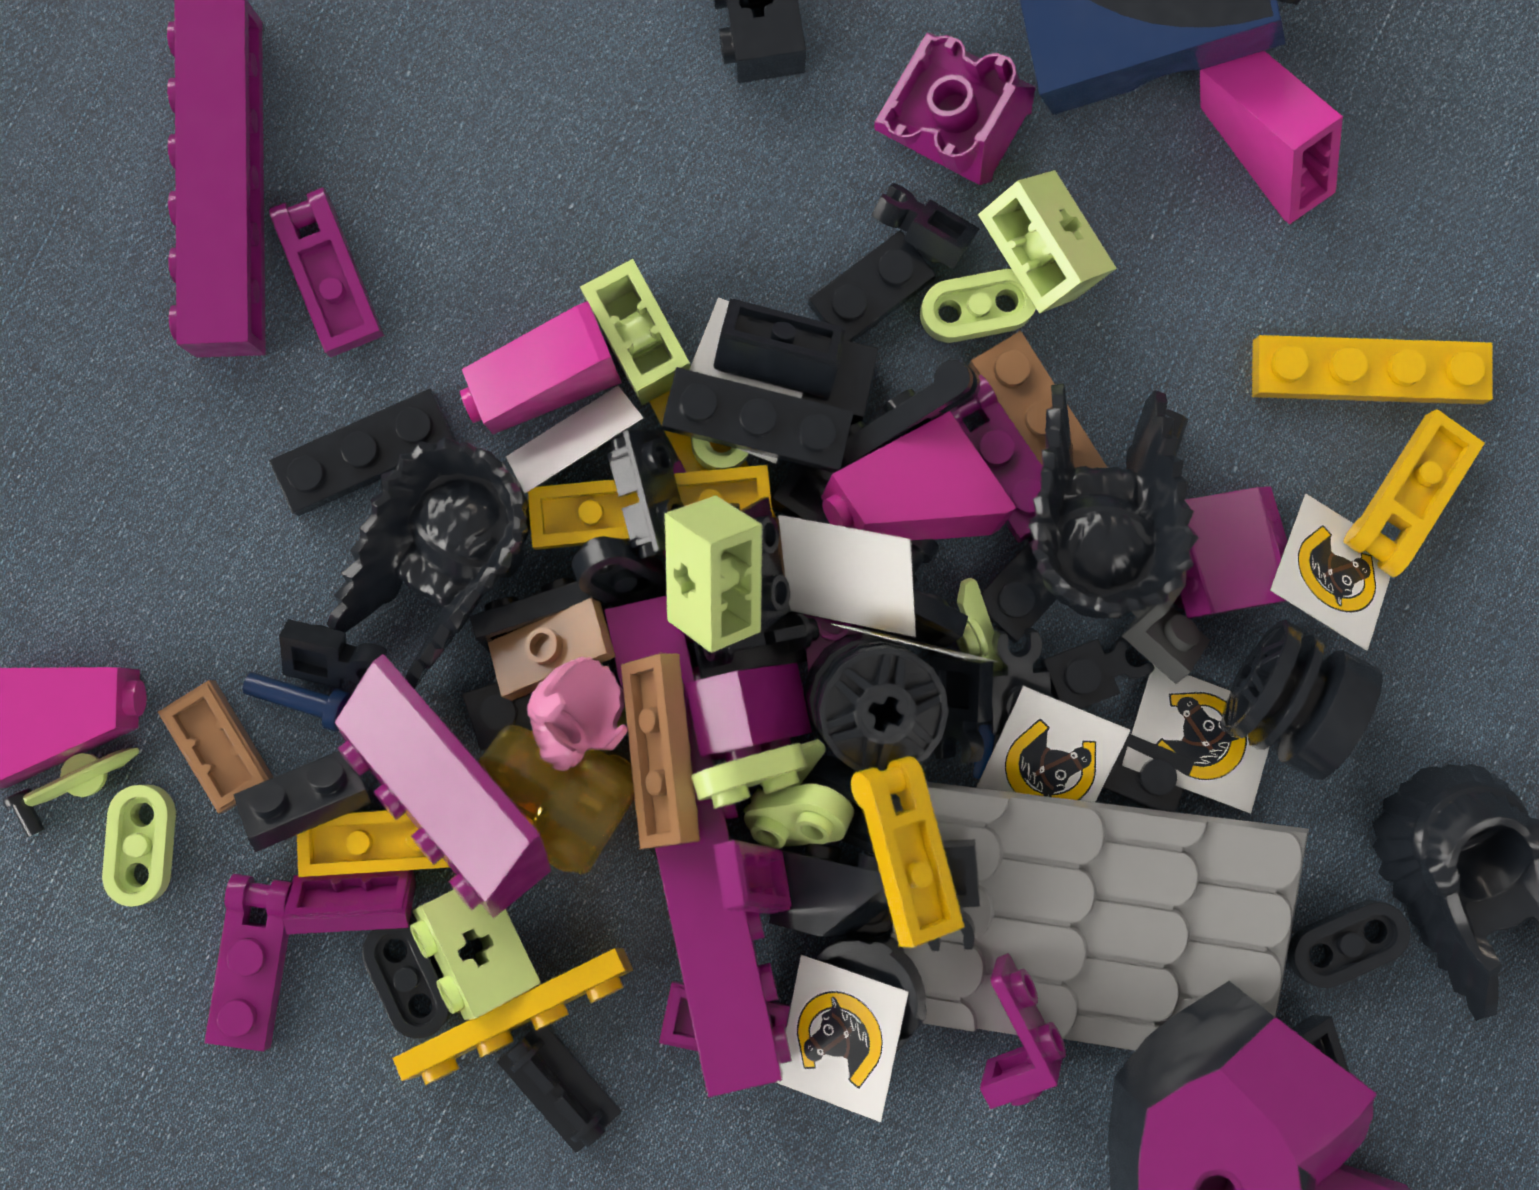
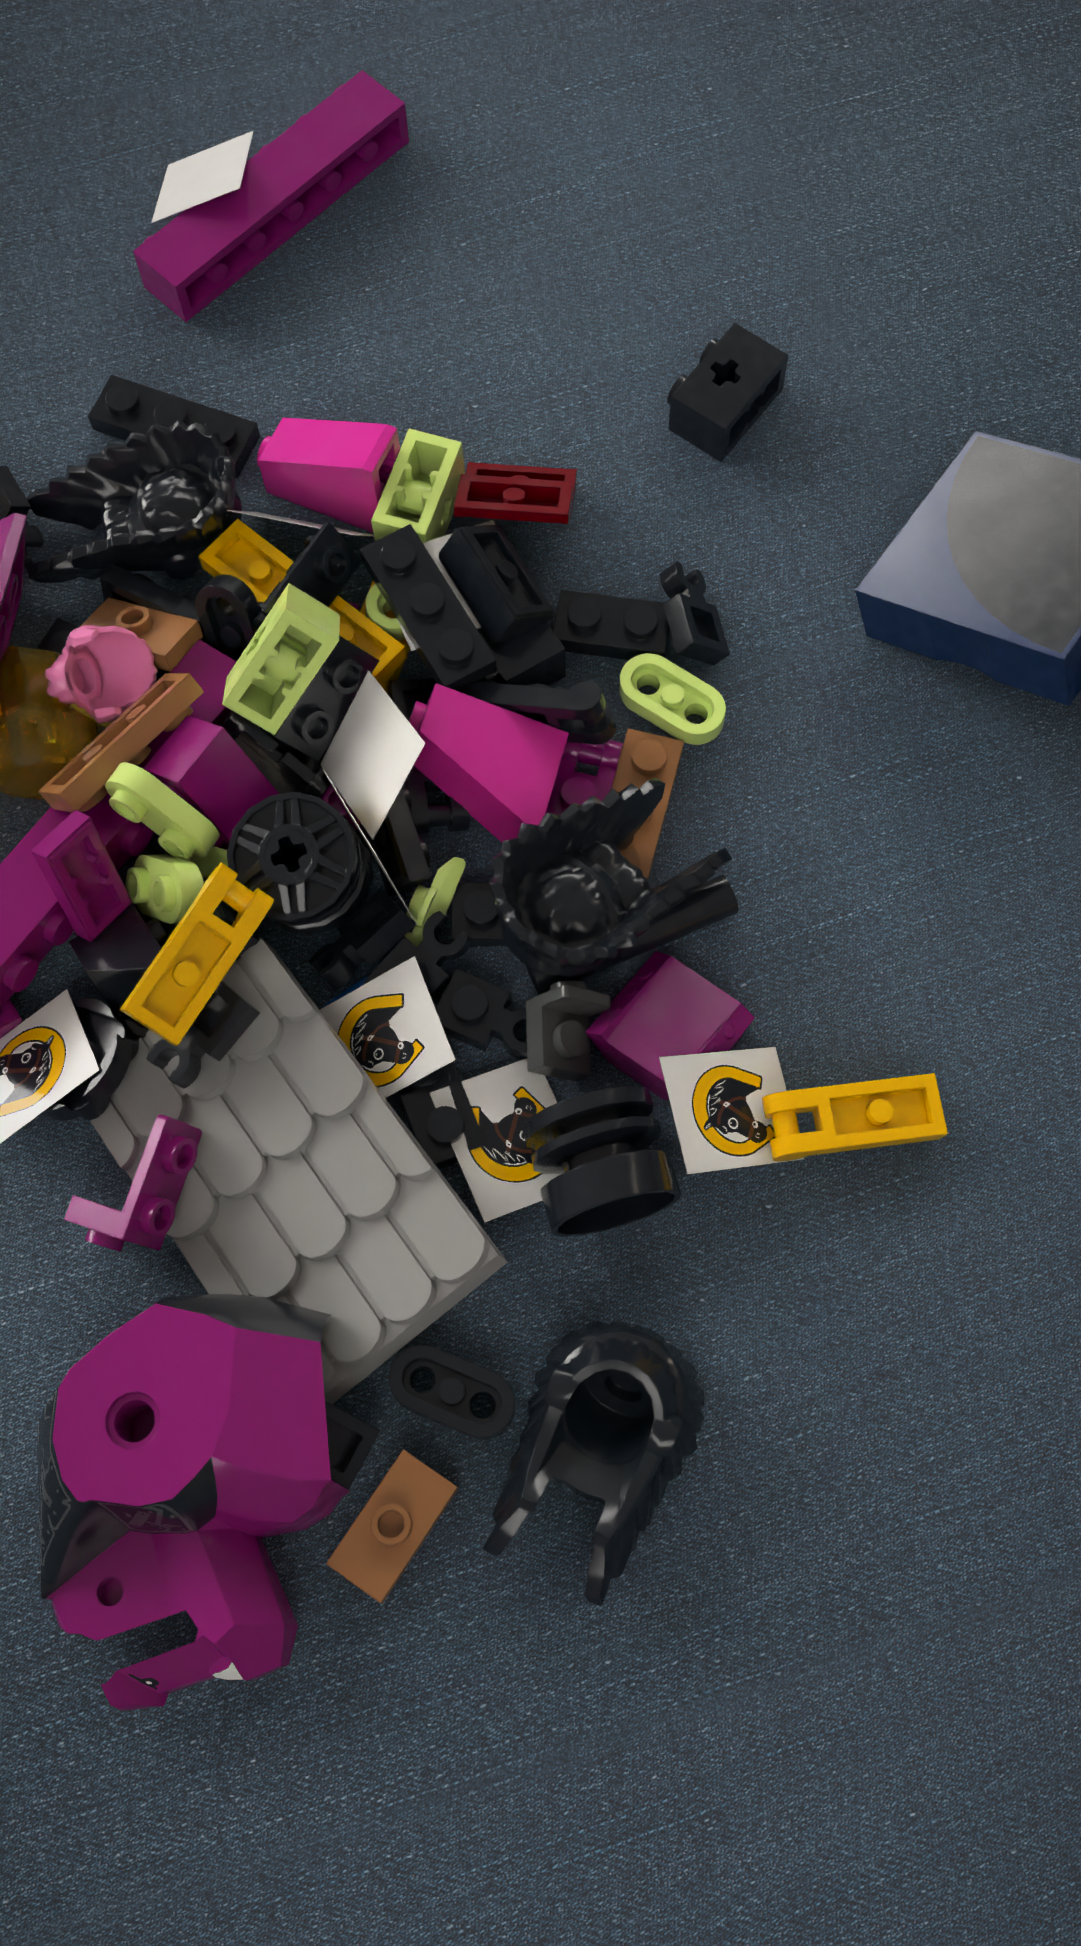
camera: 50 degrees right, 15 degrees down
magenta plate [269,187,385,358] -> none
magenta slope [874,33,1036,185] -> none
yellowish green brick [978,170,1117,314] -> none
dark pink slope [1200,51,1343,225] -> none
yellow plate [1252,335,1493,405] -> none
none -> white sticker [151,131,253,223]
none -> medium nougat plate [326,1449,459,1604]
none -> dark red slope [454,462,577,524]

